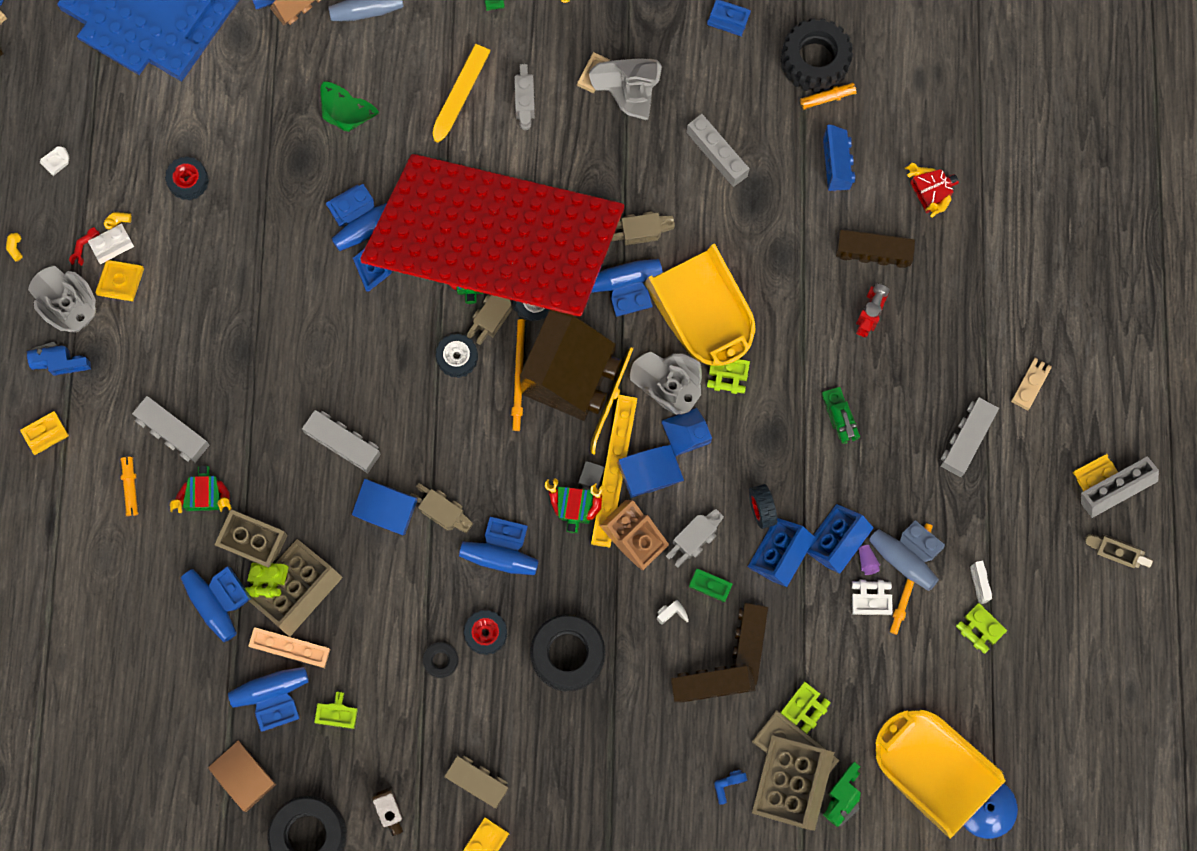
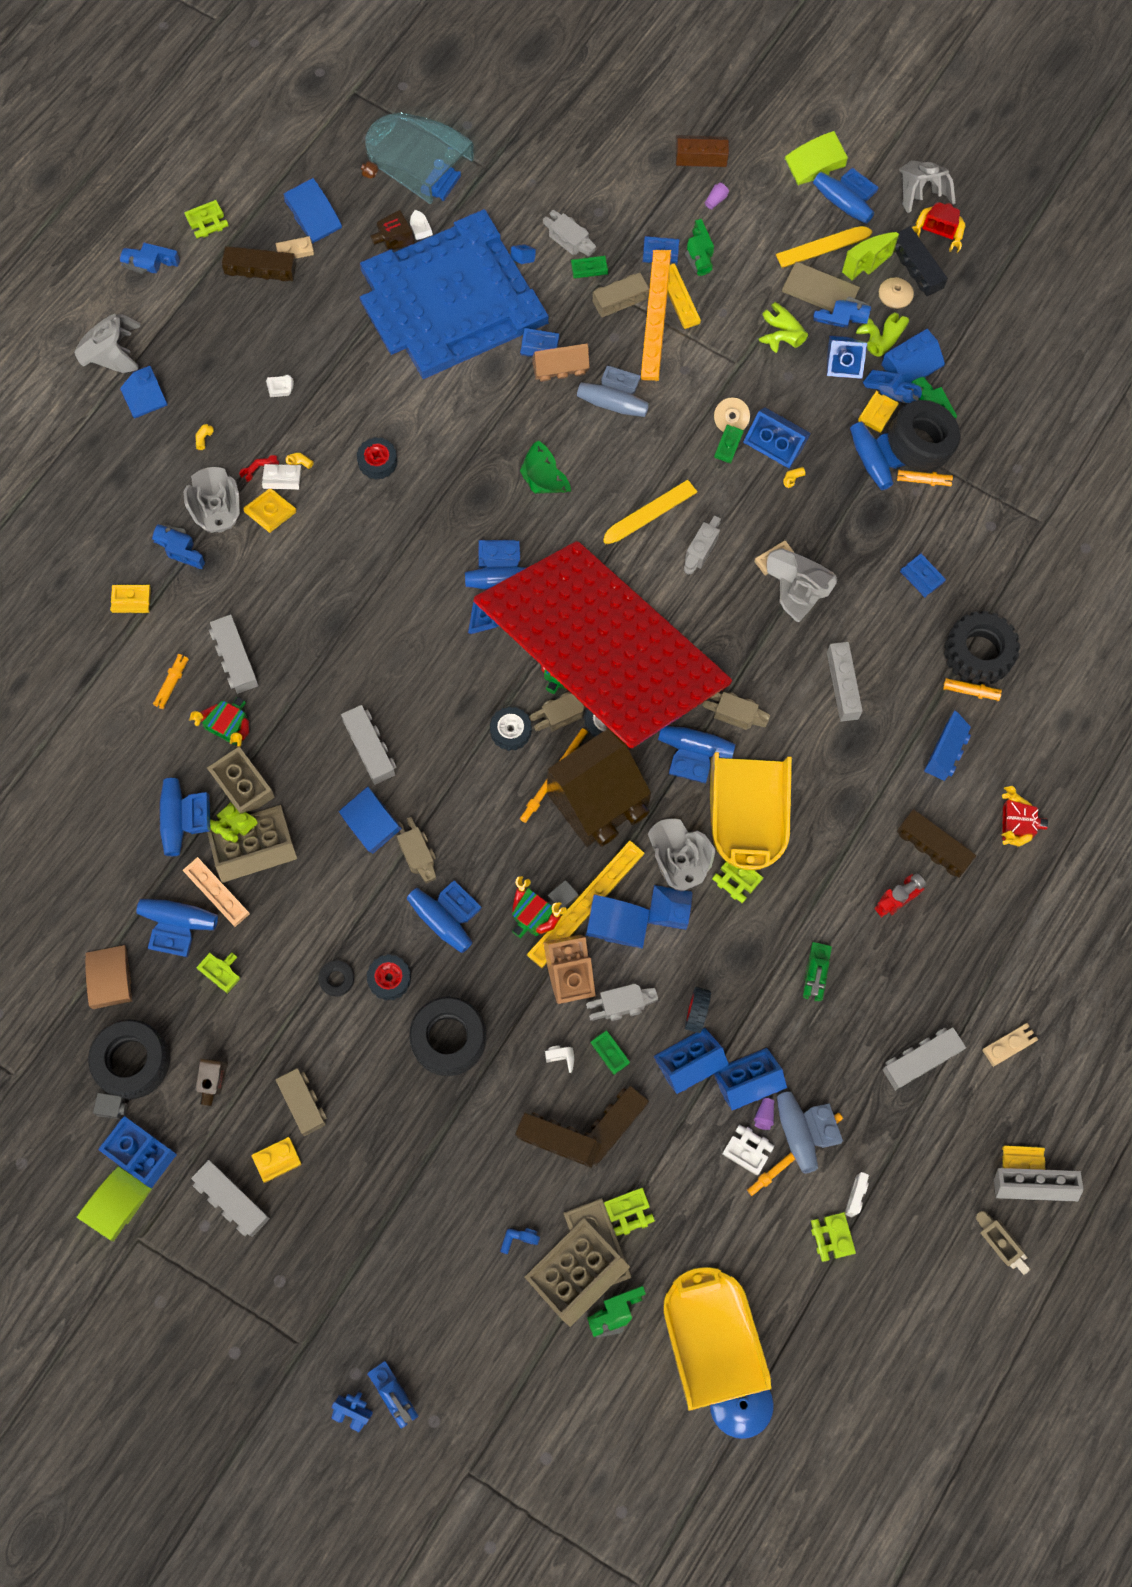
camera: 30 degrees right, 5 degrees down
yellow piece [590,348,633,455] -> none

